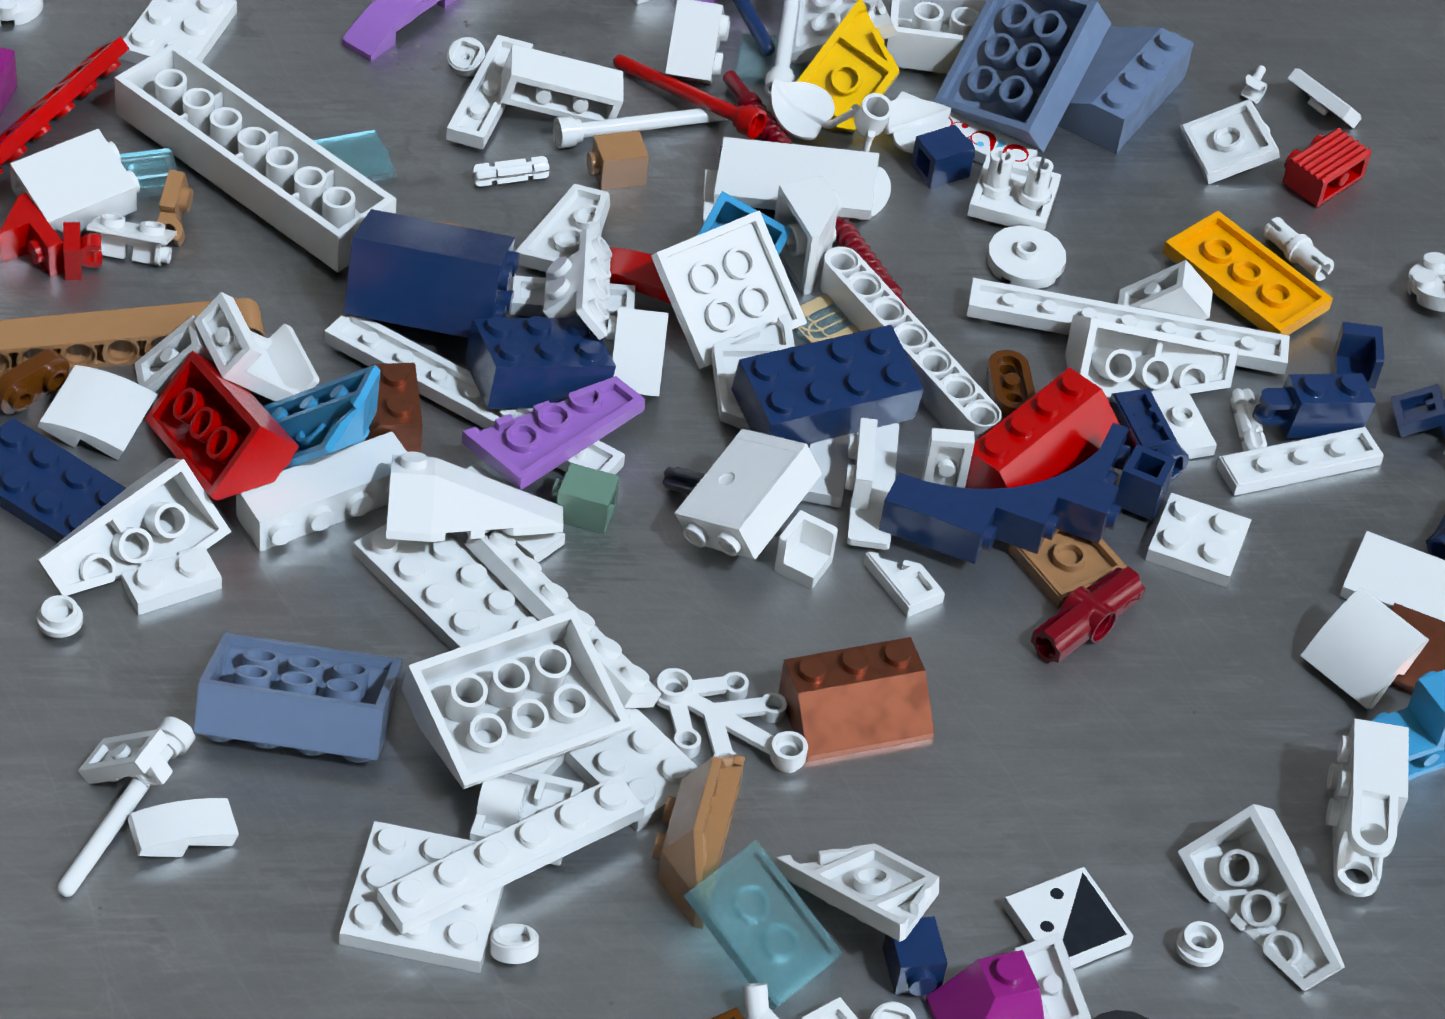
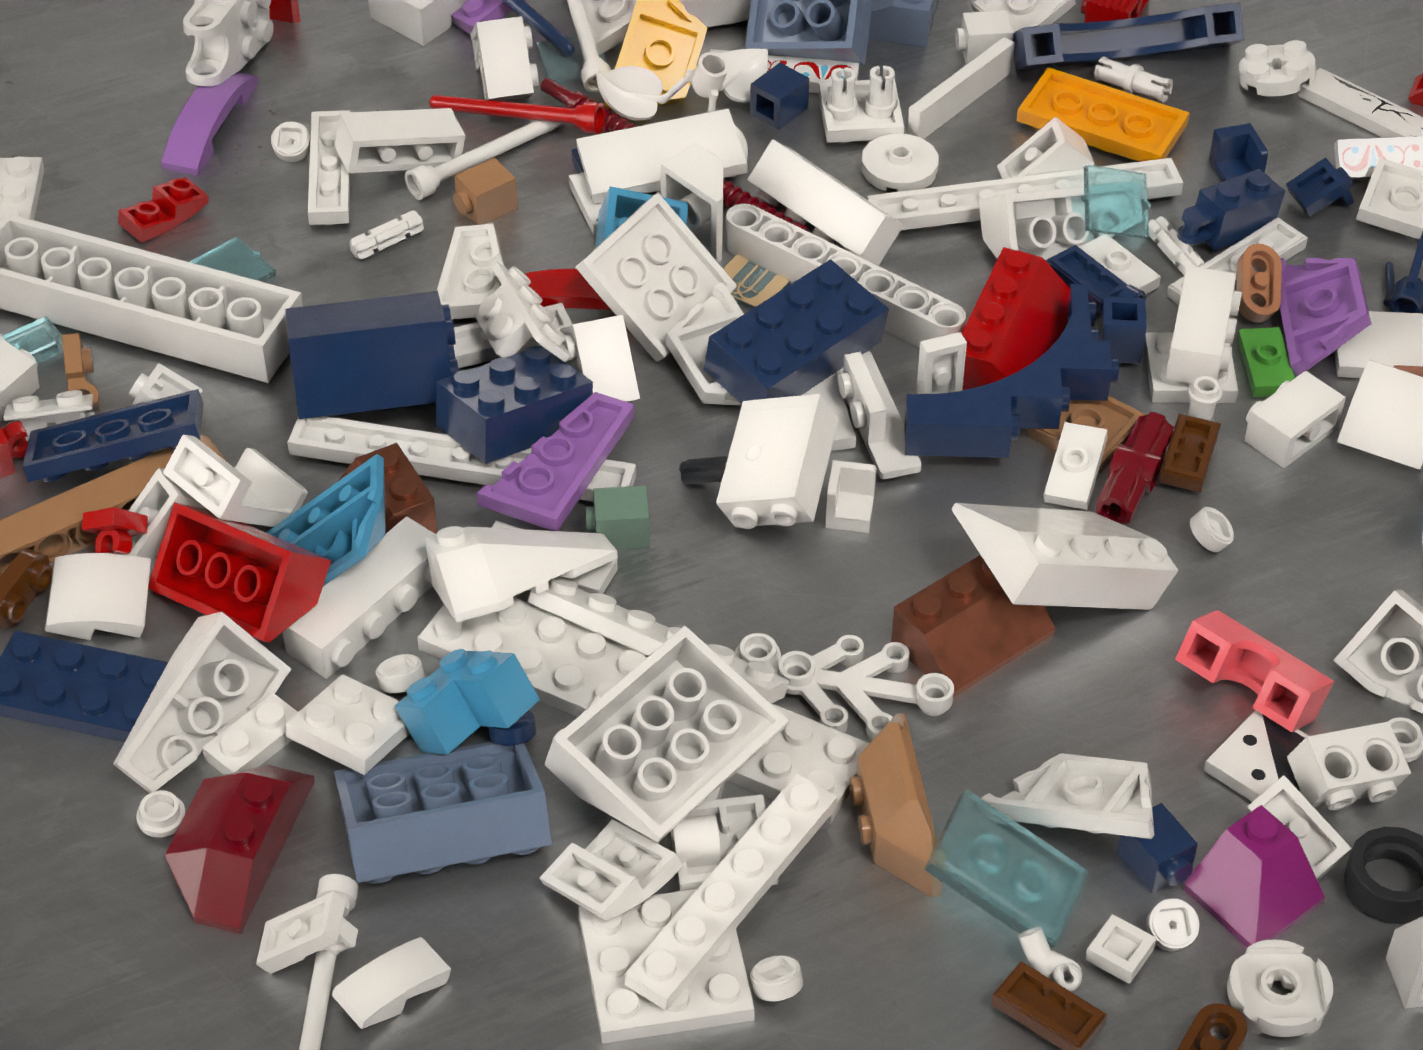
camera: 15 degrees left, 0 degrees up
white tile [864,552,945,617] -> none
reddish brown plate [986,350,1035,418] -> none
none -> dark blue plate [23,389,203,482]
none -> red tile [82,507,148,554]
none -> red slope [118,177,209,243]
none -> white bracket [129,363,203,405]
none -> dark red wedge [165,765,315,934]
none -> white plate [286,674,410,775]
none -> white tile [376,654,425,693]
none -> dark azure brick [394,649,540,755]
none -> dark blue tile [488,711,537,746]
none -> white slope [539,819,684,920]
none -> white plate [735,633,781,668]
none -> white brick [747,139,904,266]
none -> white tile [907,37,1015,139]
none -> white slope [951,503,1179,610]
none -> white brick [955,10,1013,65]
none -> dark blue arch [1013,3,1245,71]
none -> white plate [1044,422,1108,510]
none -> clear light blue piece [1081,165,1151,239]
none -> reddish brown plate [1159,414,1221,492]
none -> white brick [1165,265,1242,383]
none -> coral arch [1175,610,1334,732]
none -> white pin [1187,376,1223,422]
none -> white tile [1190,507,1234,552]
none -> nougat plate [1236,244,1282,323]
none -> bright green plate [1236,327,1295,397]
none -> white brick [1244,371,1346,468]
none -> medium lavender wing [1280,258,1372,376]
none -> white brick [1287,722,1411,810]

